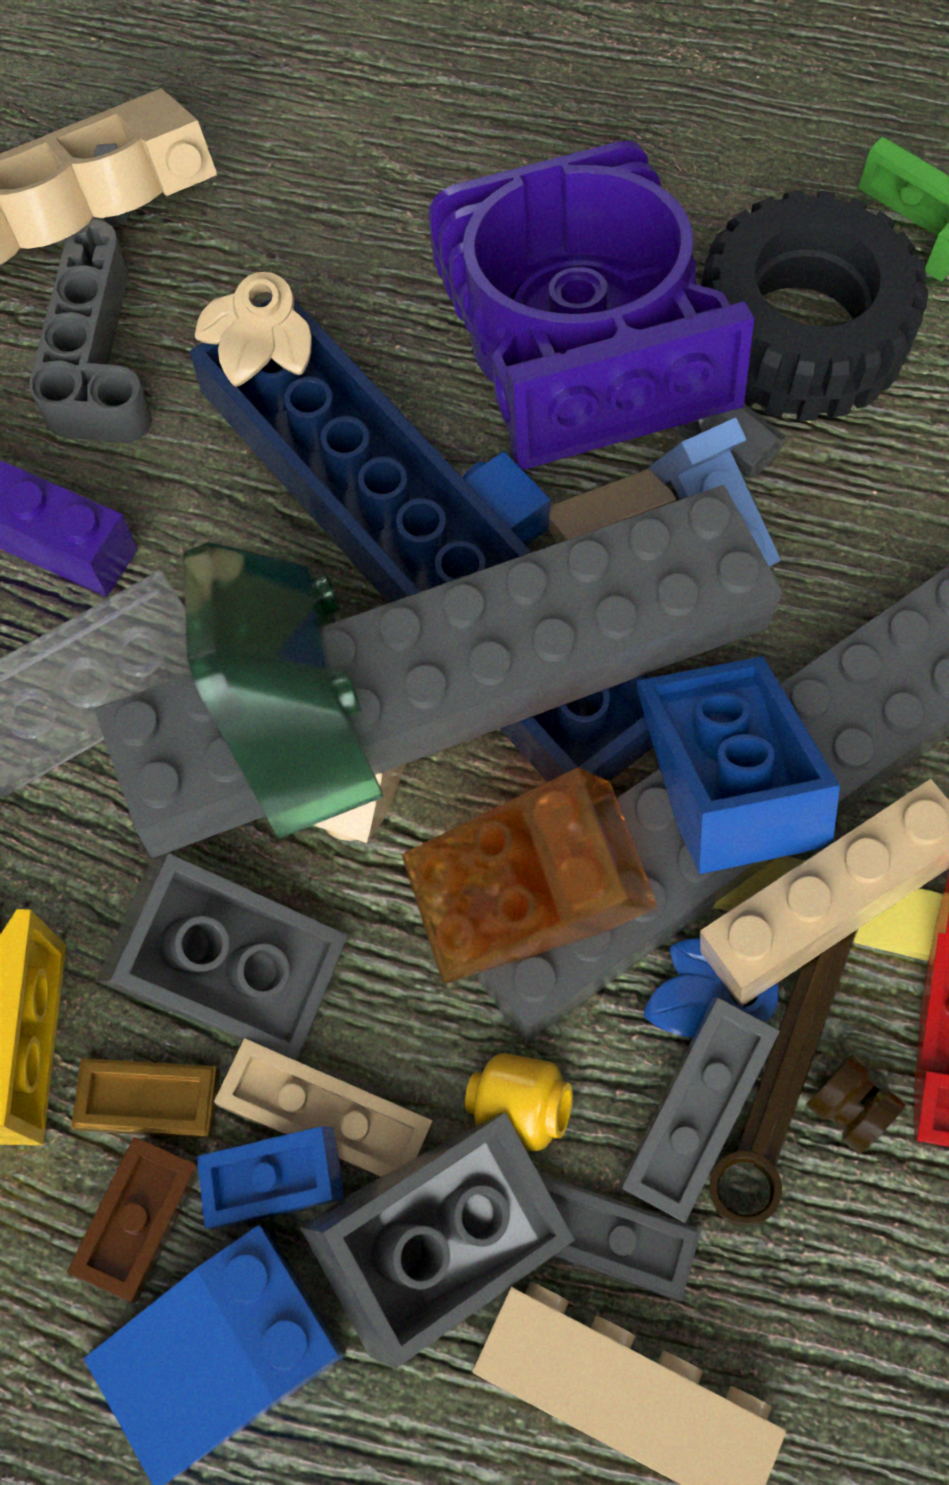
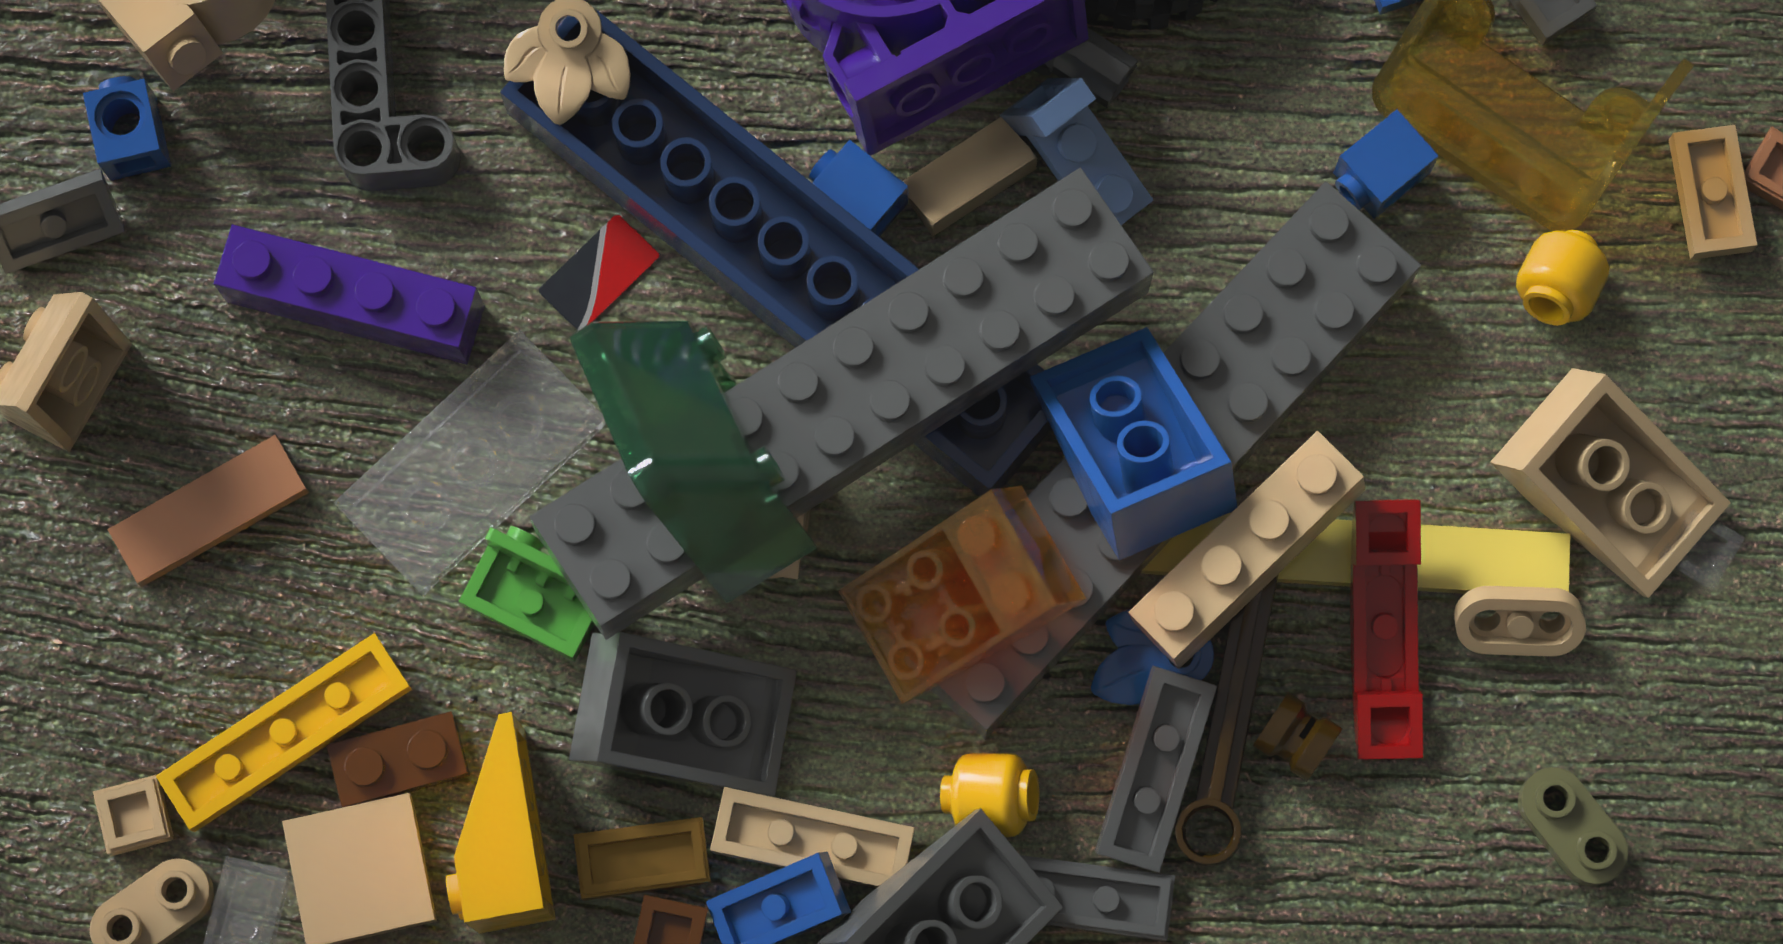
camera: 10 degrees left, 10 degrees up
none -> bright green bracket [458,526,595,662]
none -> sticker [539,215,659,332]

